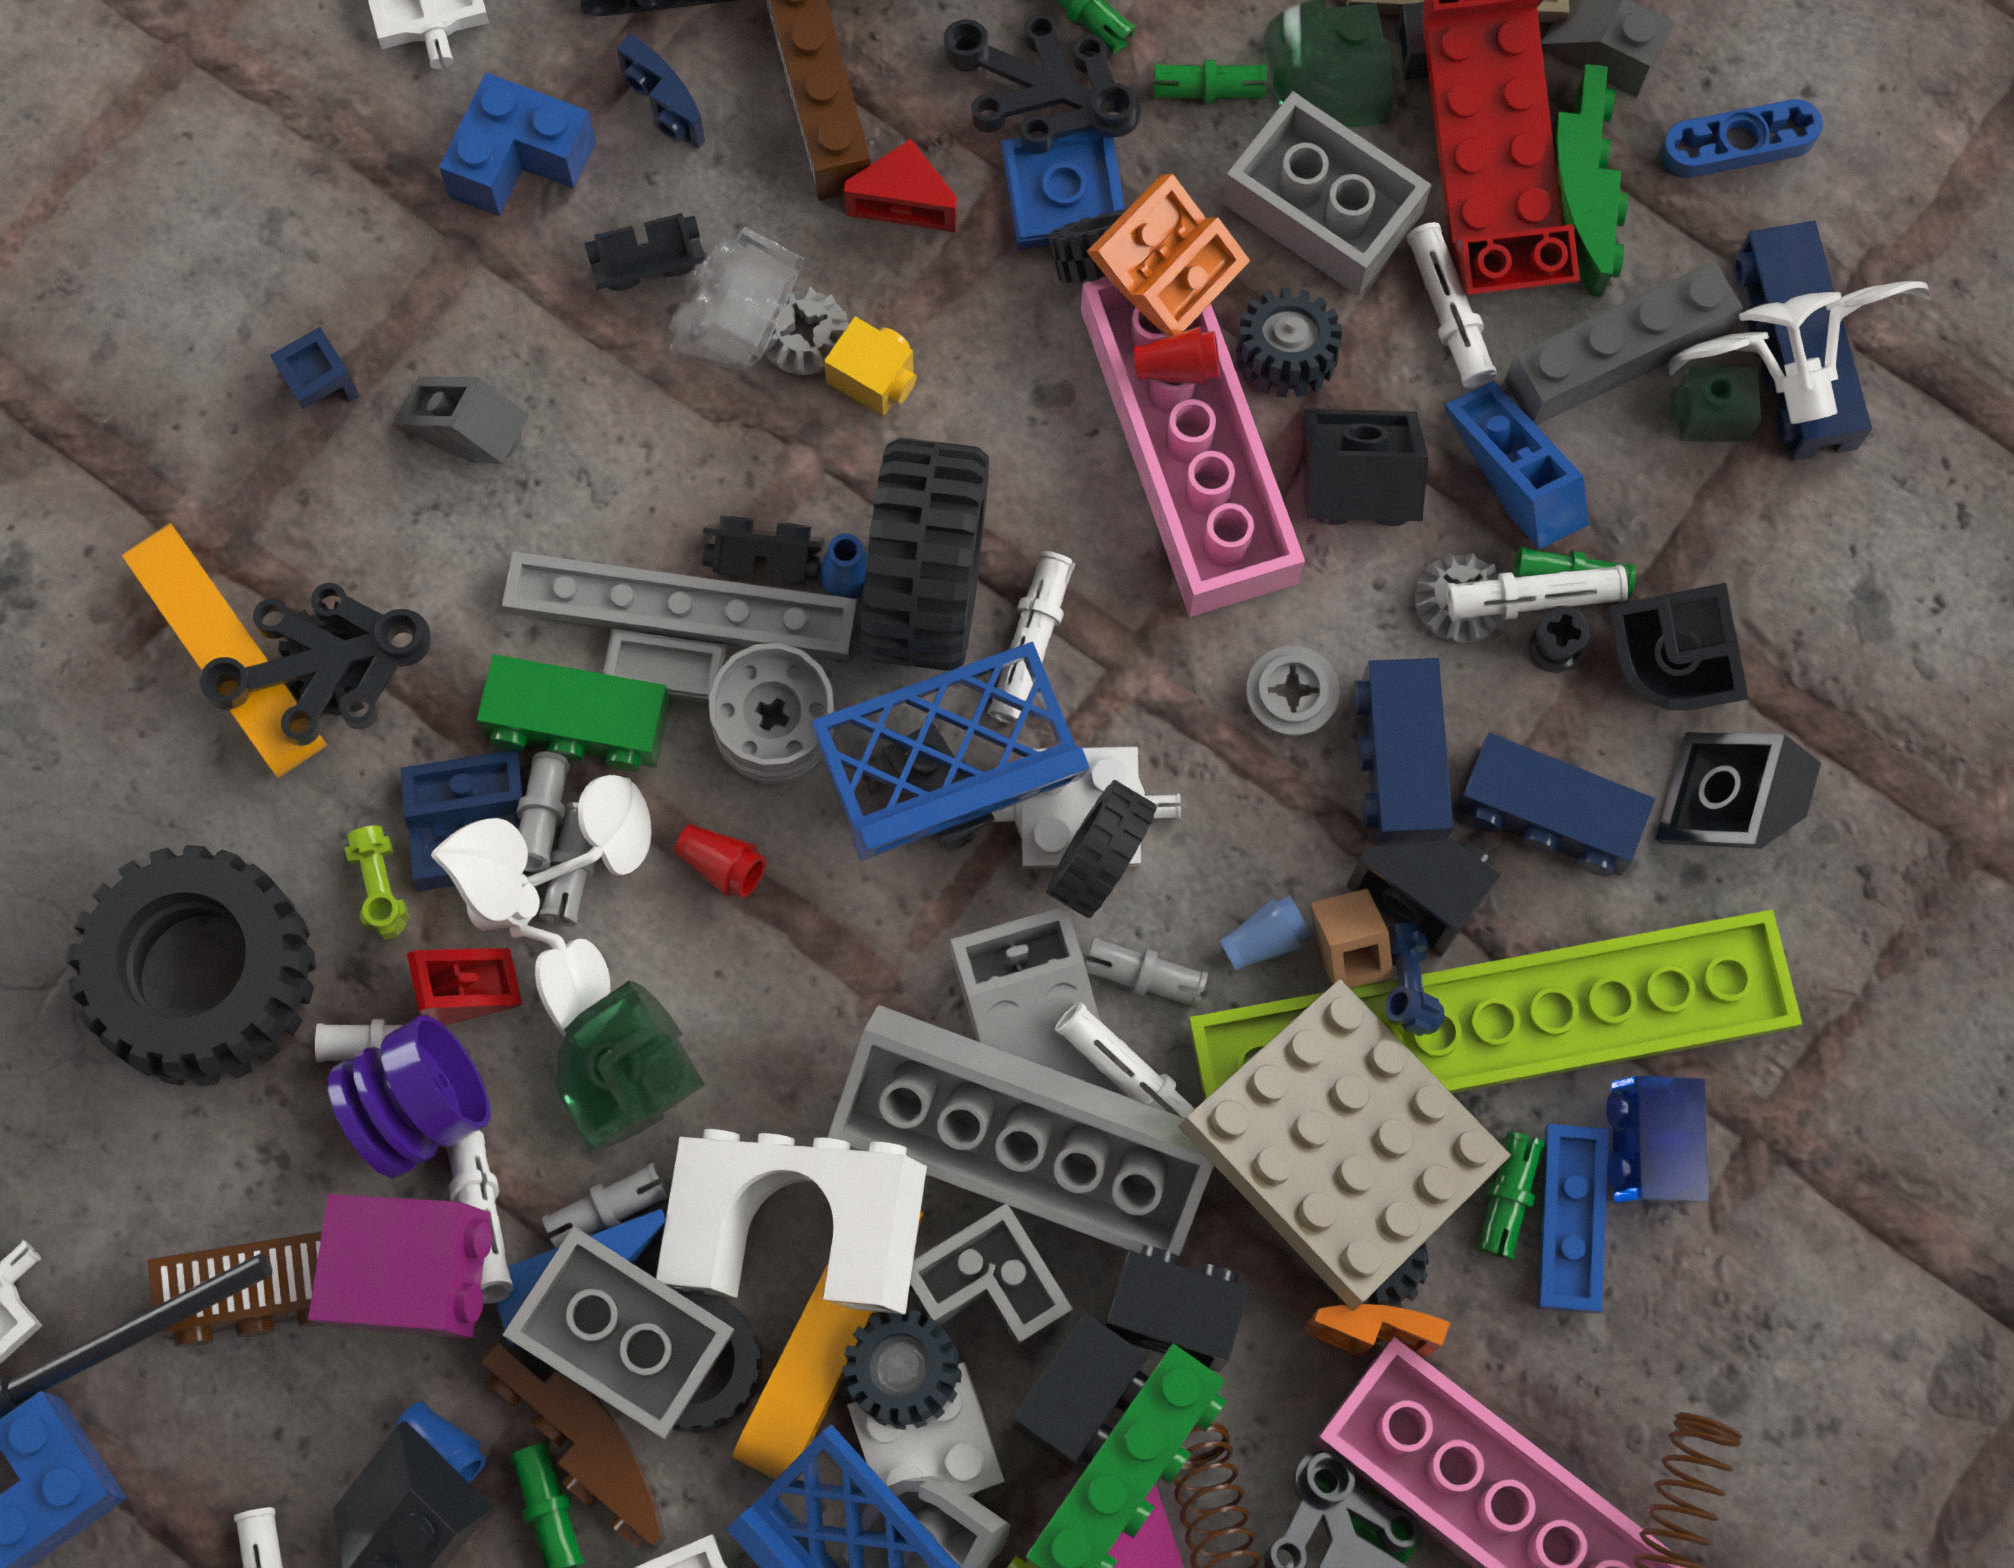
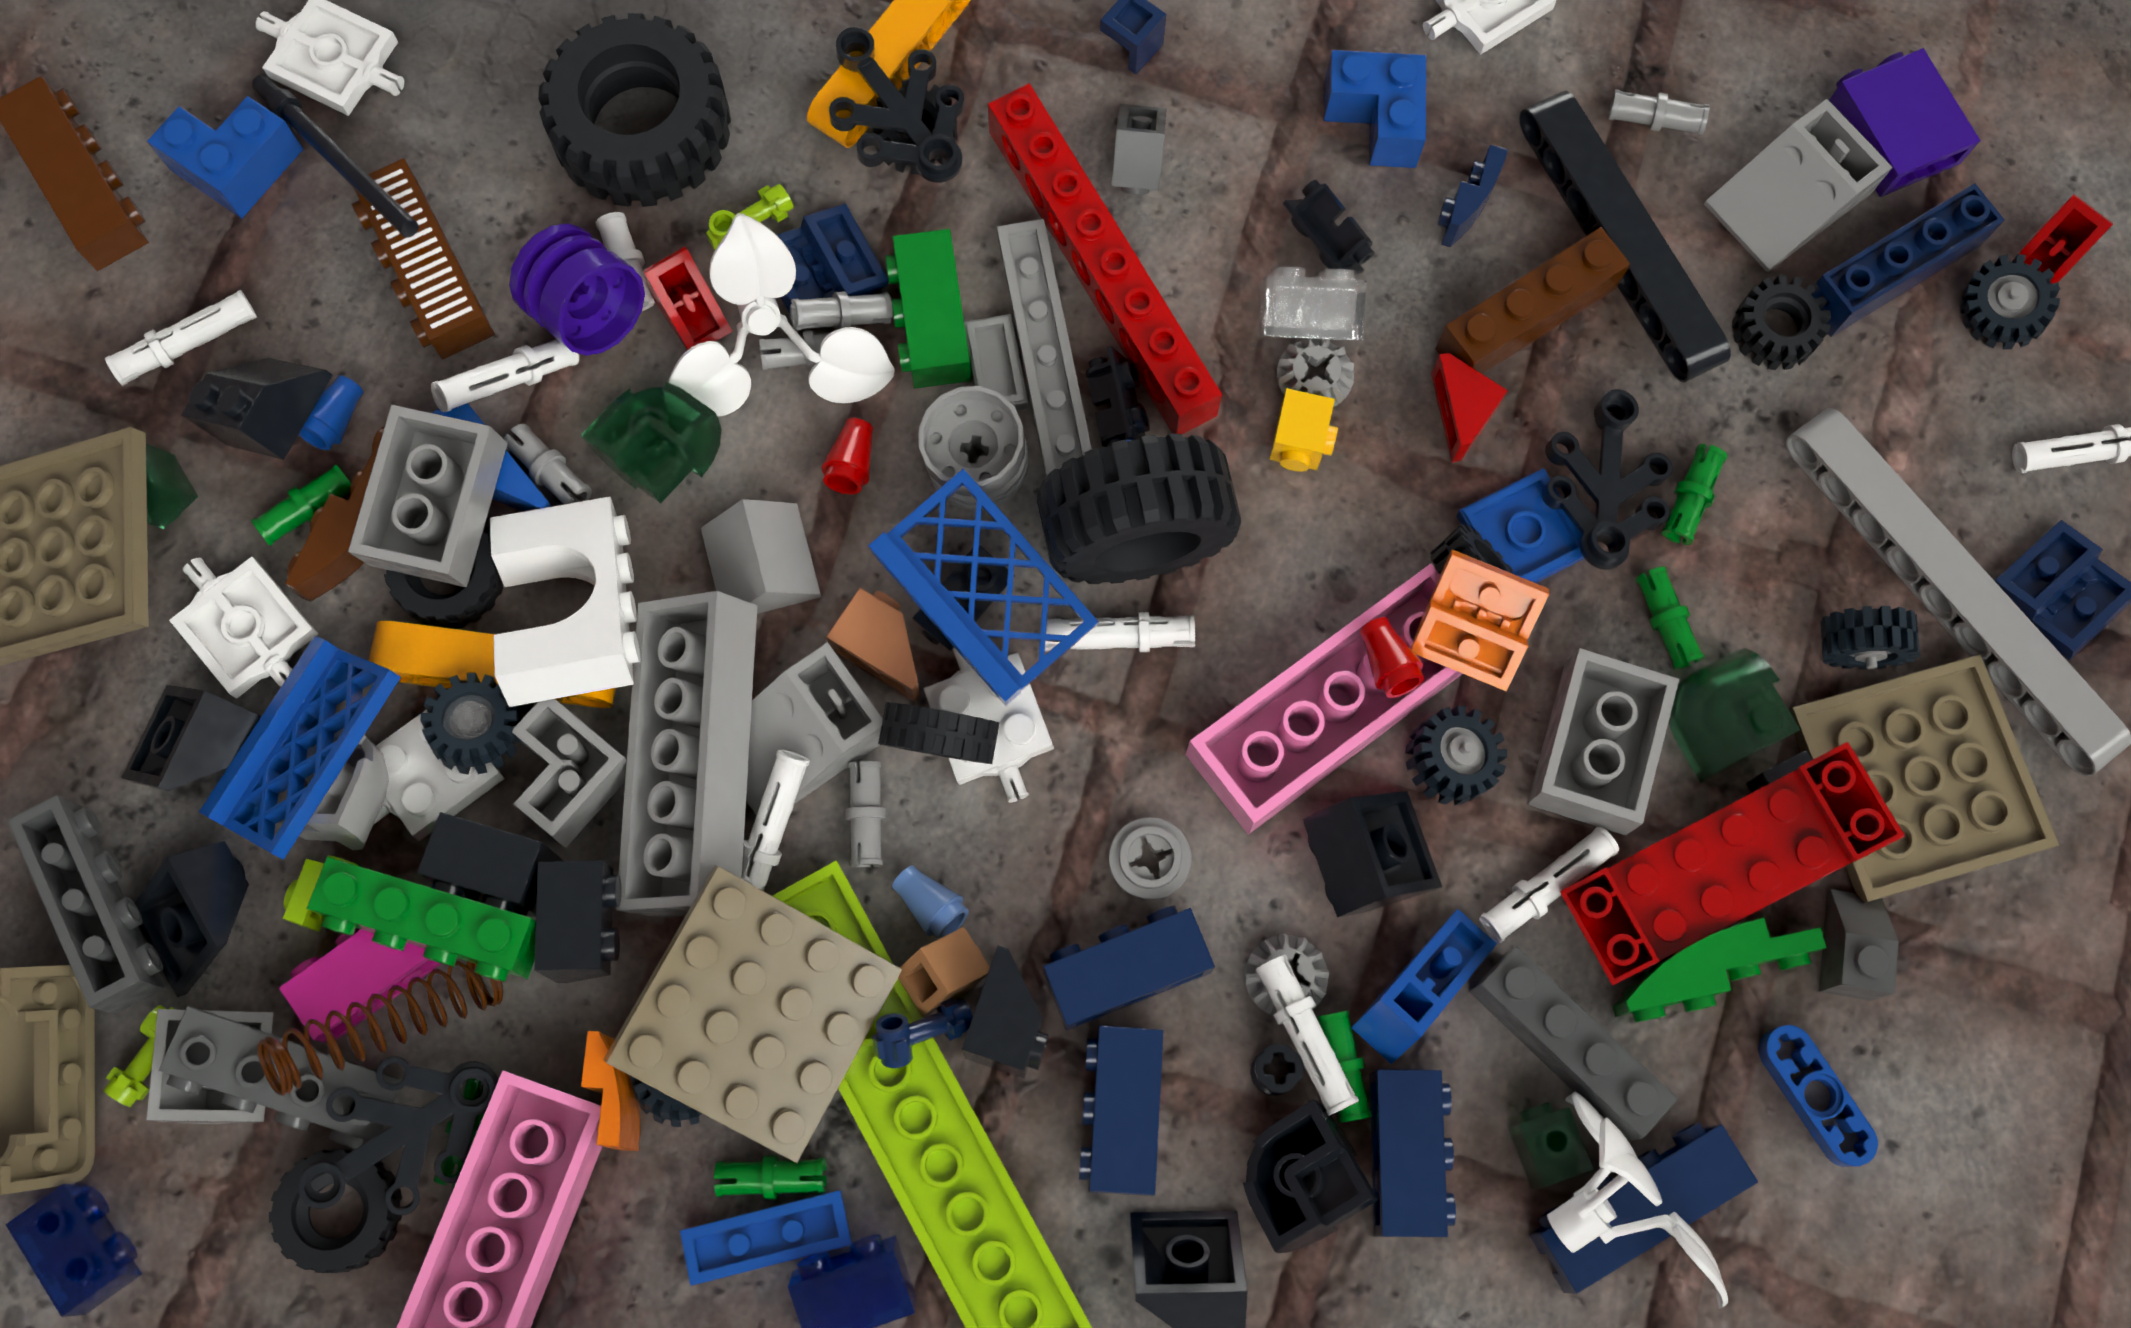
camera: 70 degrees right, 0 degrees up
magenta brick [308,1194,492,1338] -> none
none -> light grey slope [701,499,821,614]
none -> nougat slope [826,588,920,702]
none -> red brick [988,83,1222,435]
none -> dark blue brick [1369,1070,1456,1237]

